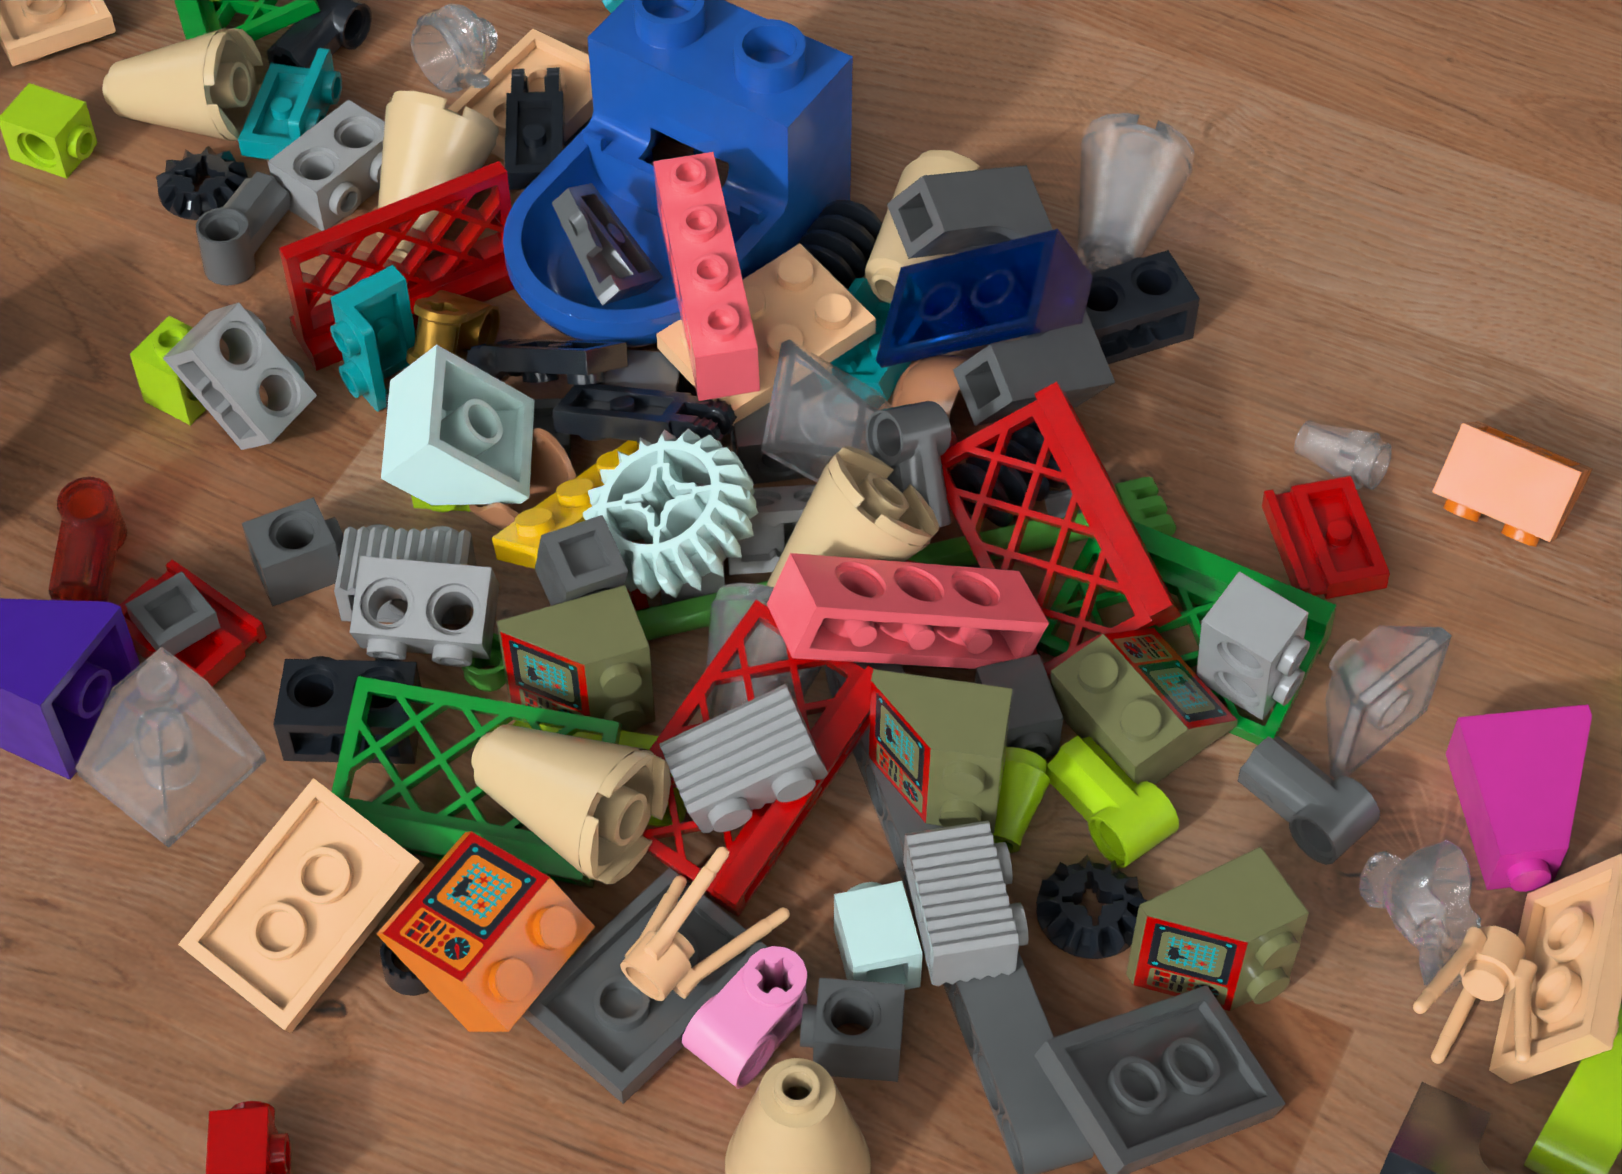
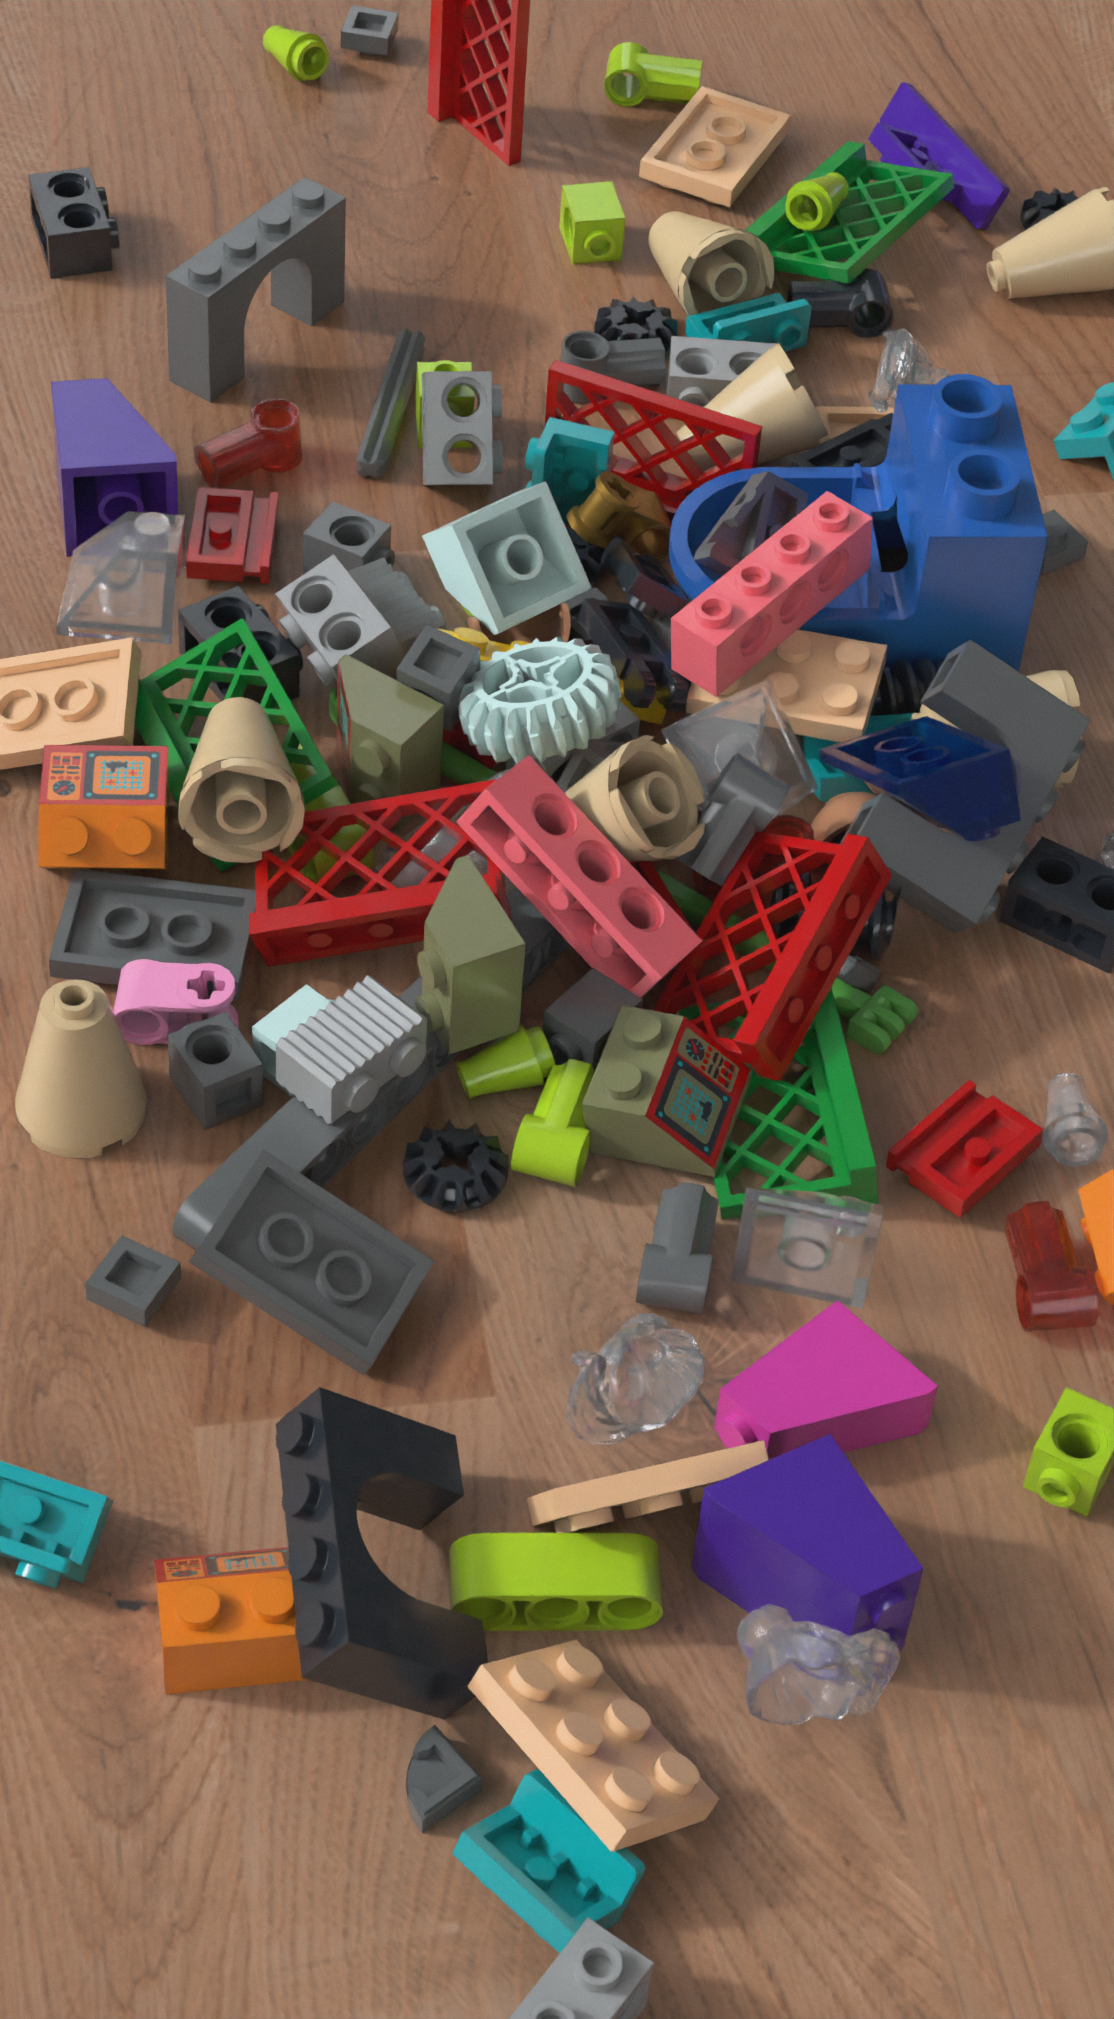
camera: 50 degrees right, 5 degrees down
dark grey plate [125,572,221,661] -> none
light nougat plant [620,846,790,1001] -> none
light grey brick [659,684,828,833] -> none
olive slope [1126,847,1309,1011] -> none
light grey brick [1196,572,1310,720] -> none
light nougat plant [1413,926,1538,1064] -> none
none -> dark grey axle [356,328,426,479]
none -> clear red piece [1004,1201,1098,1332]

